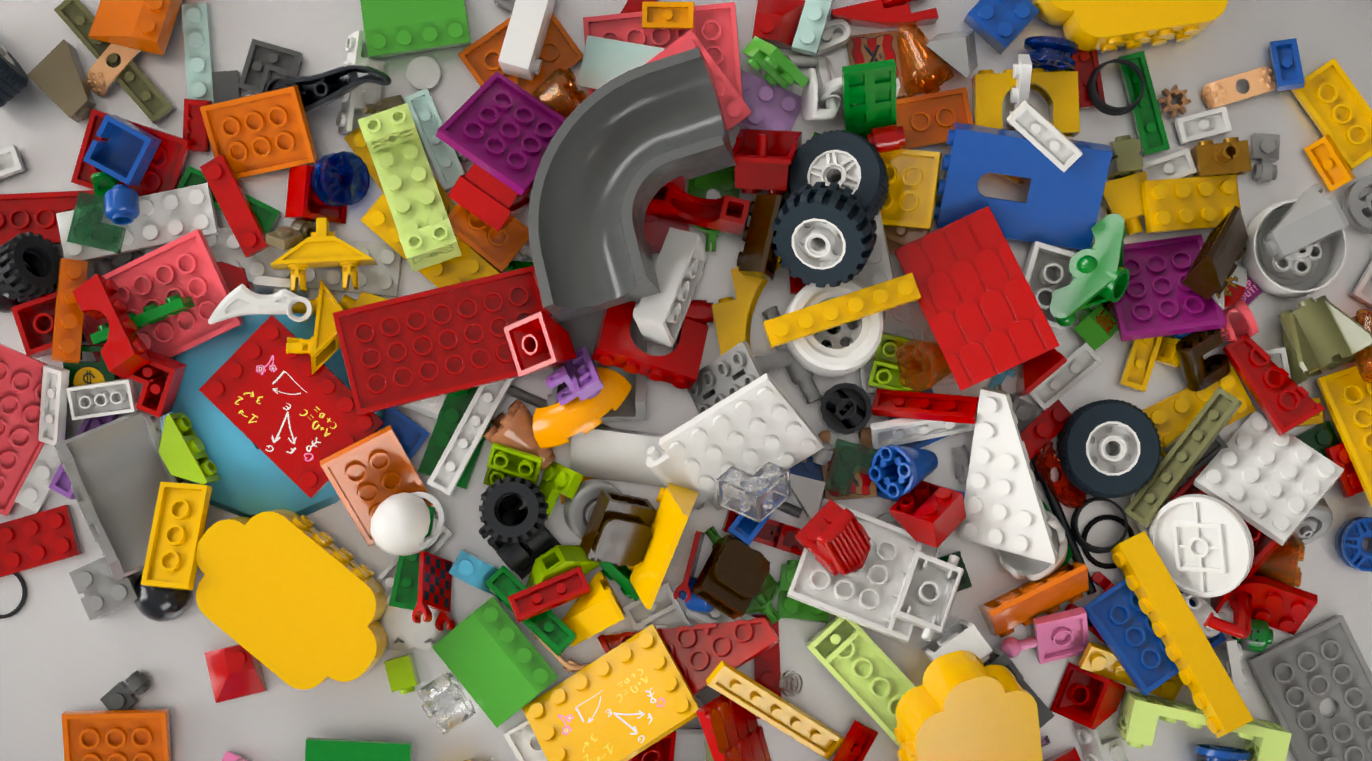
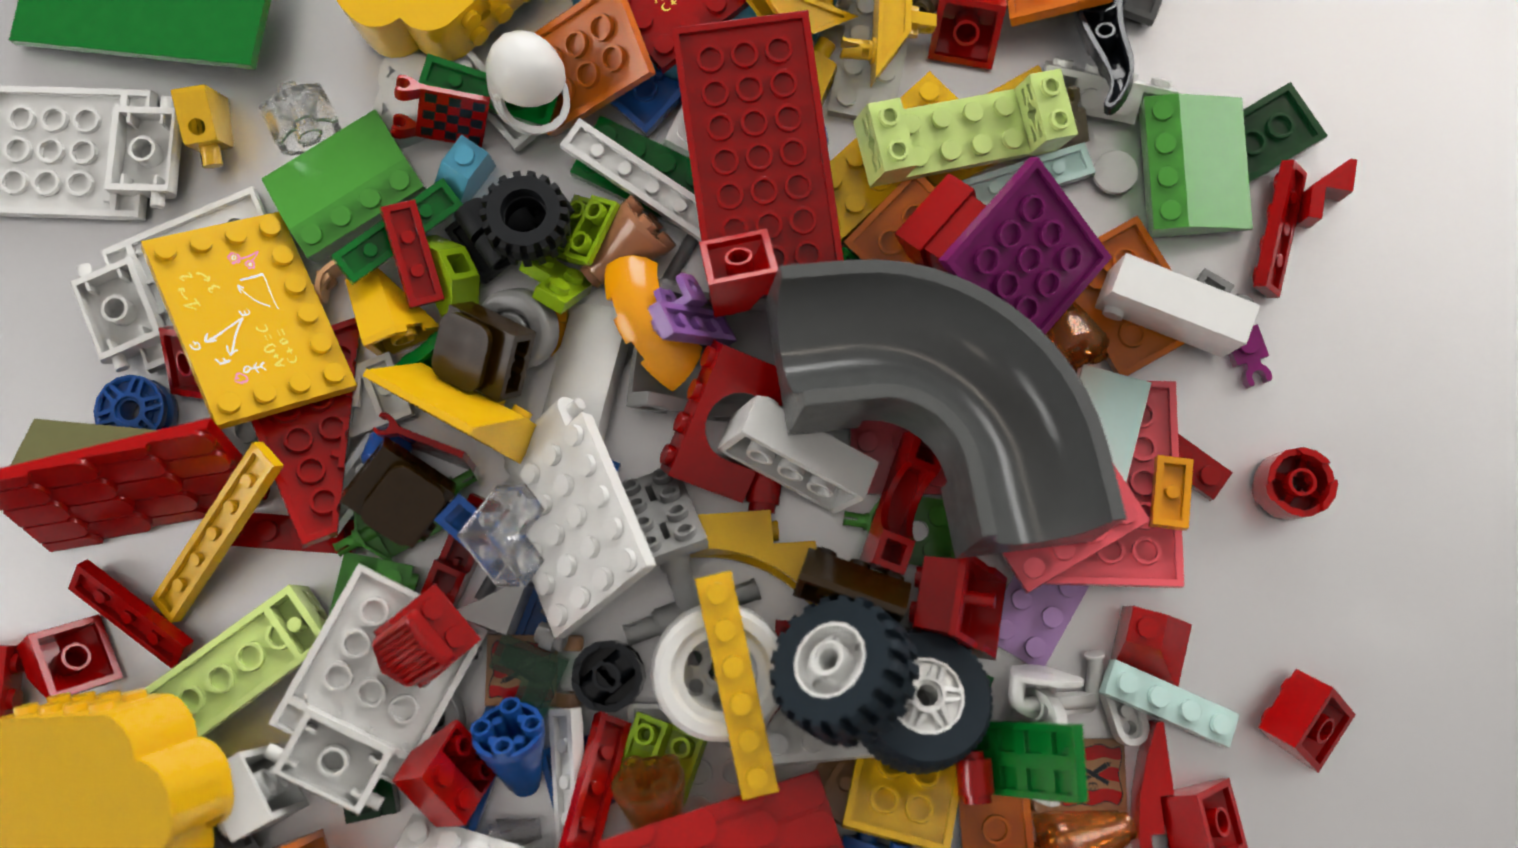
camera: 95 degrees right, 5 degrees down
clear blue wheel [311,151,370,207] -> none
lime brick [384,653,421,695] -> none
bright green plate [742,36,809,89] -> none
clear plate [779,671,803,697] -> none

